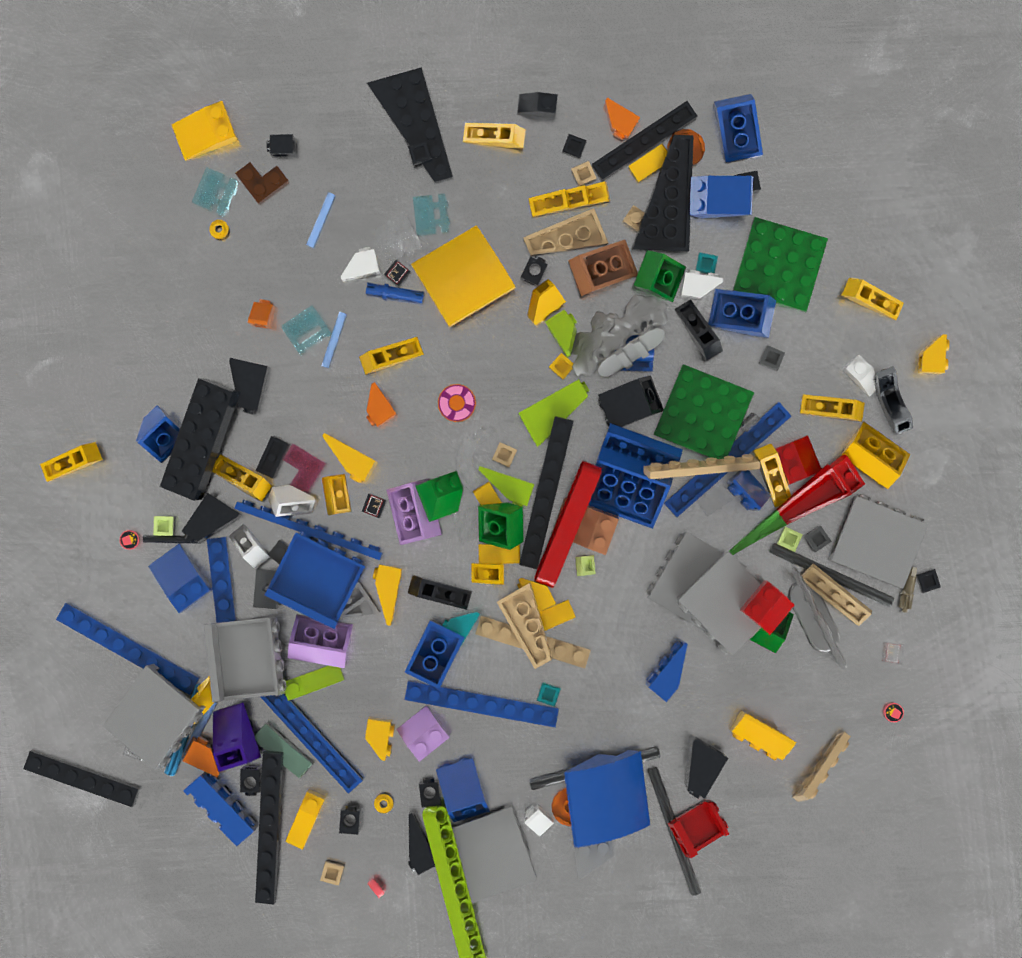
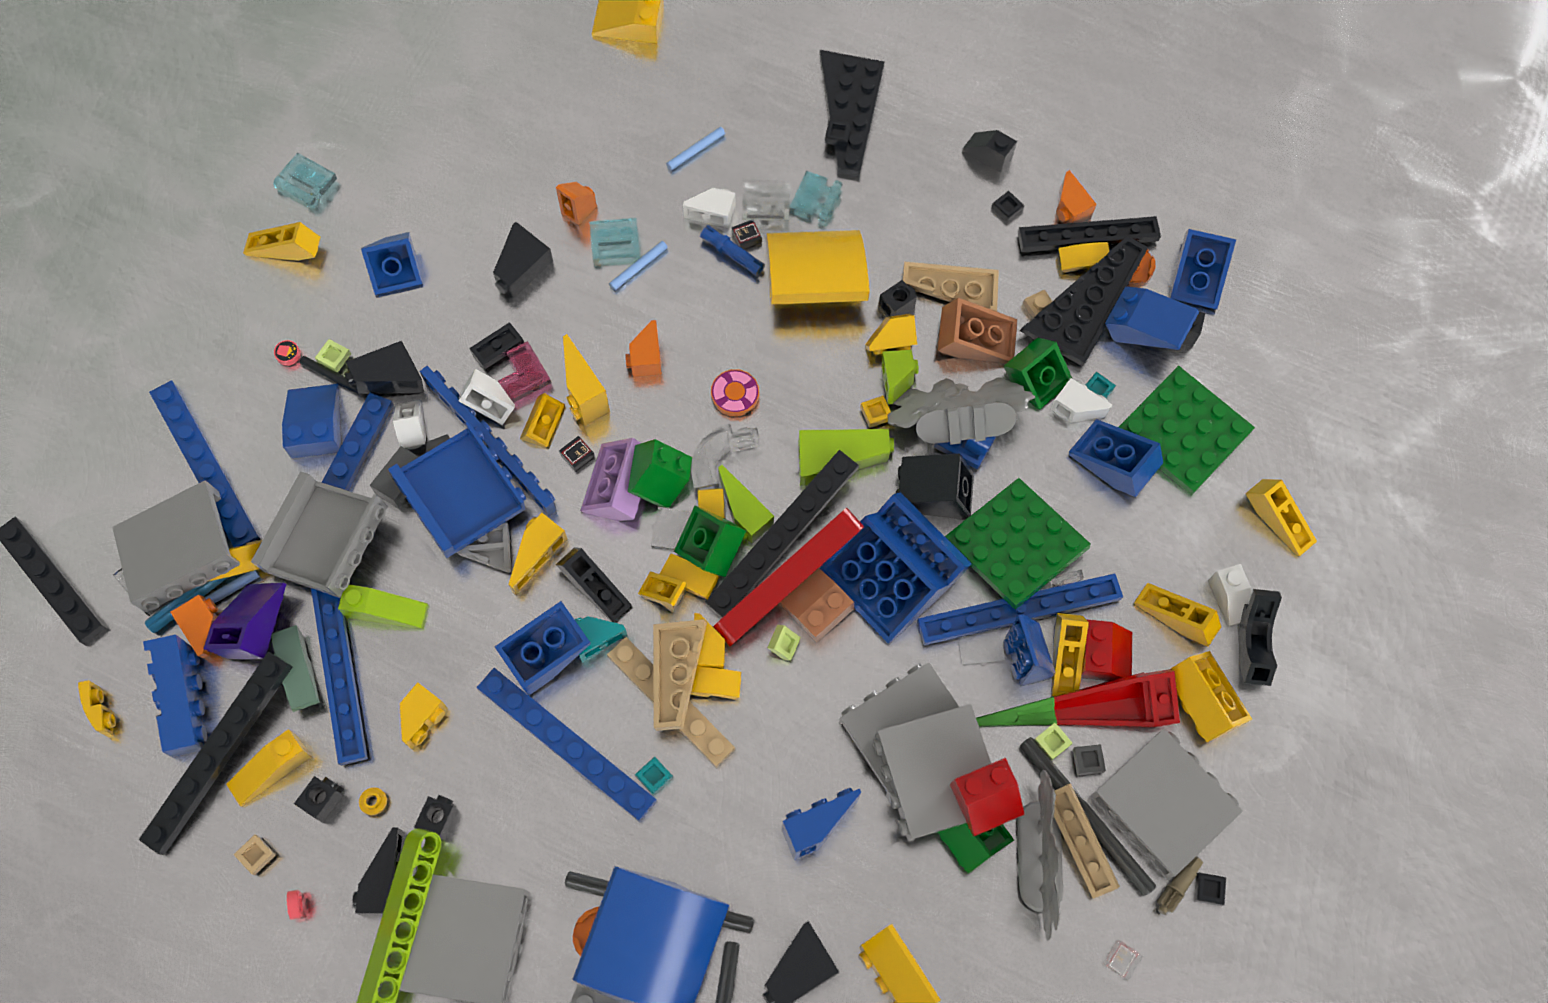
camera: 30 degrees right, 20 degrees down
black brick [160,378,240,501] -> none
clear light blue plate [192,167,237,215] -> none
yellow plate [209,220,229,239] -> none
yellow slope [212,454,272,502] -> none
reddish brown plate [235,162,289,204] -> none
black brick [240,767,262,796] -> none
black brick [266,134,295,157] -> none
lavender slope [288,615,353,668] -> none
yellow slope [359,337,424,375] -> none
lavender slope [396,705,450,762] -> none
blue slope [436,758,490,823] -> none
yellow slope [463,123,526,148] -> none
tan plate [492,442,517,467] -> none
white slope [524,804,554,836] -> none
yellow slope [529,181,610,217] -> none
tan plate [571,161,597,186] -> none
tan plate [644,454,760,479] -> none
black slope [675,299,723,360] -> none
dark grey plate [759,345,785,371] -> none
yellow slope [918,334,950,374] -> none
none -> yellow slope [78,680,116,737]
none -> clear light blue plate [273,153,337,209]

